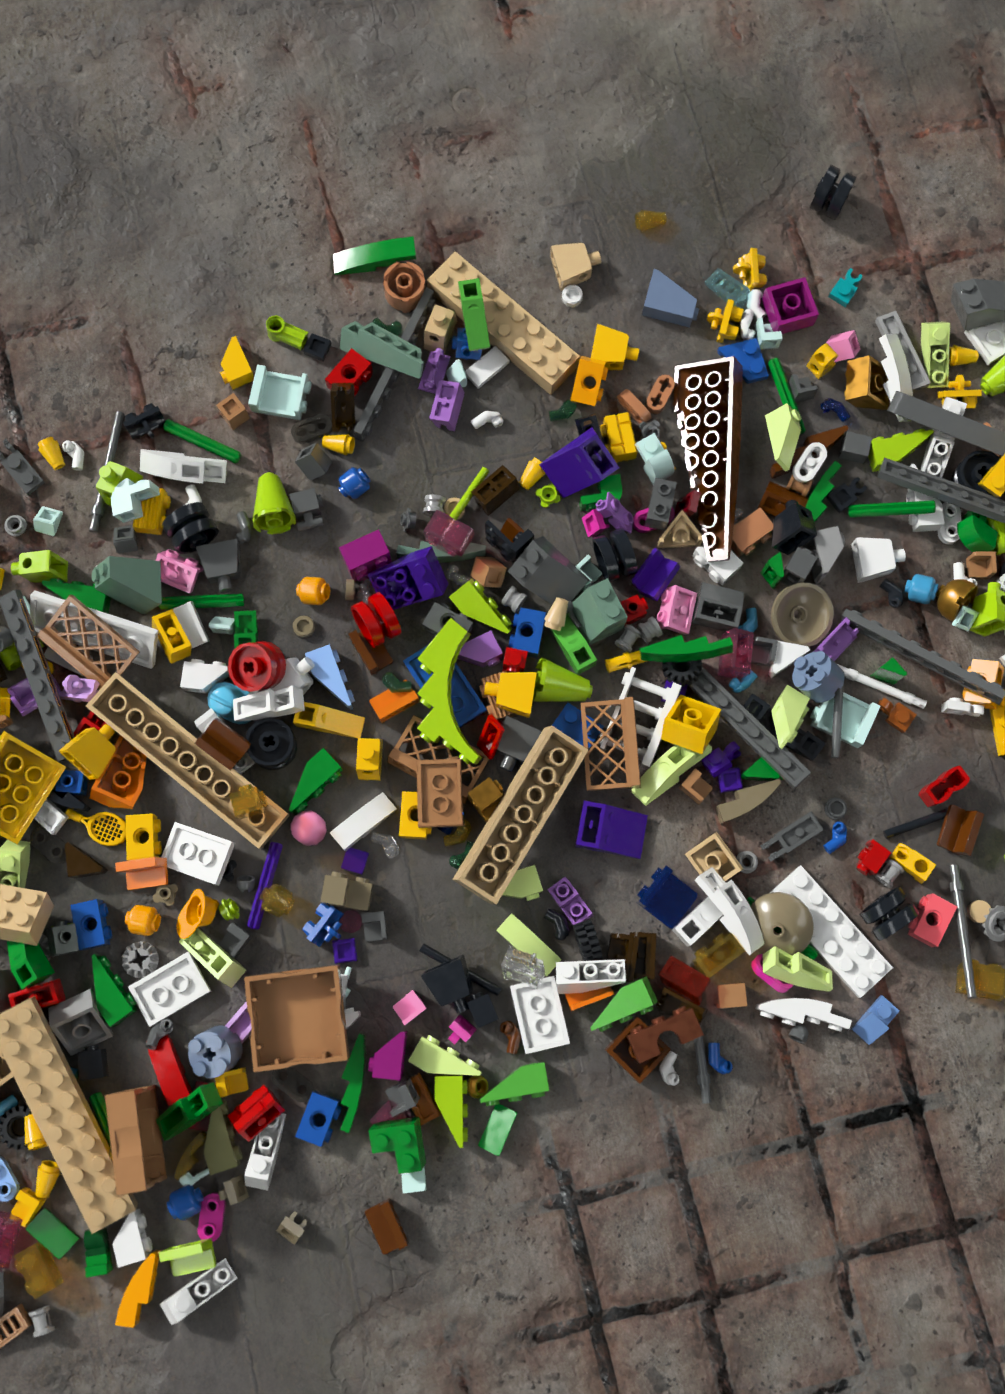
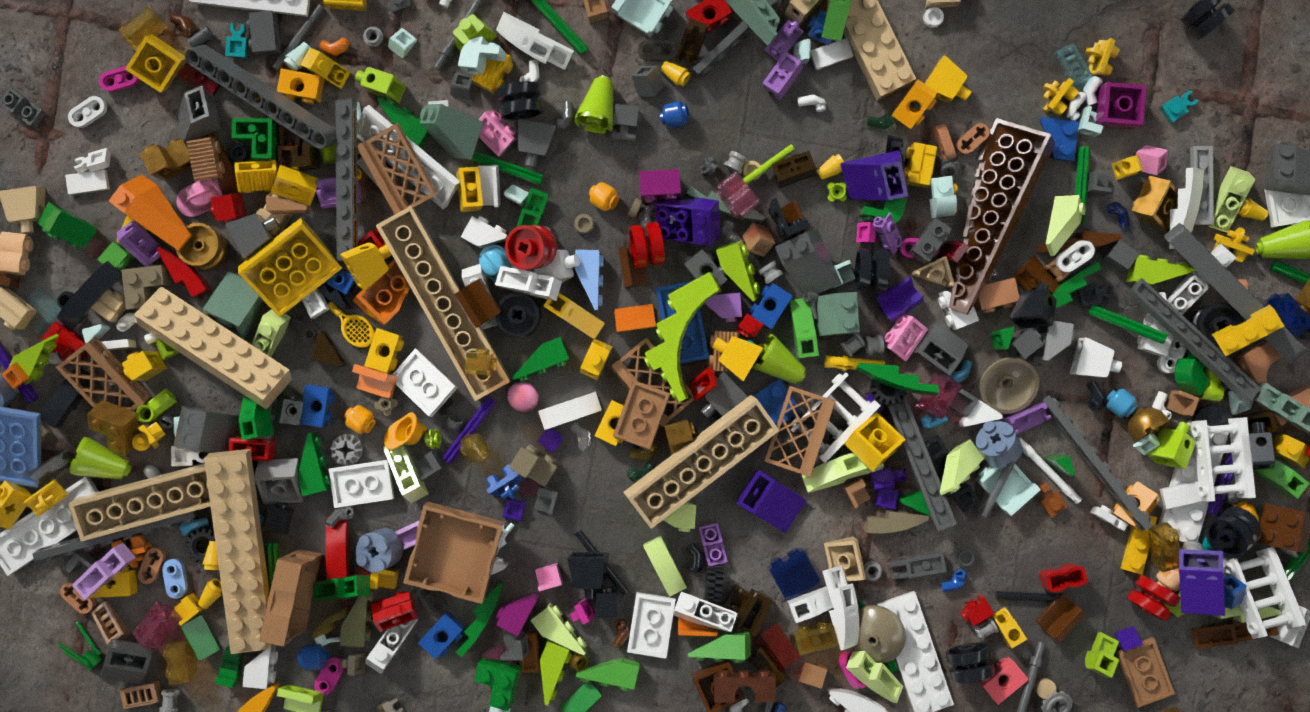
camera: 20 degrees right, 10 degrees up
lavender hips [59,675,100,703] -> none
clear green arm [382,672,412,693] -> none
clear piece [501,946,545,989] -> none
tan cone [544,597,569,631] -> none
red brick [620,594,648,625] -> none
sand blue slope [642,269,699,327] -> none

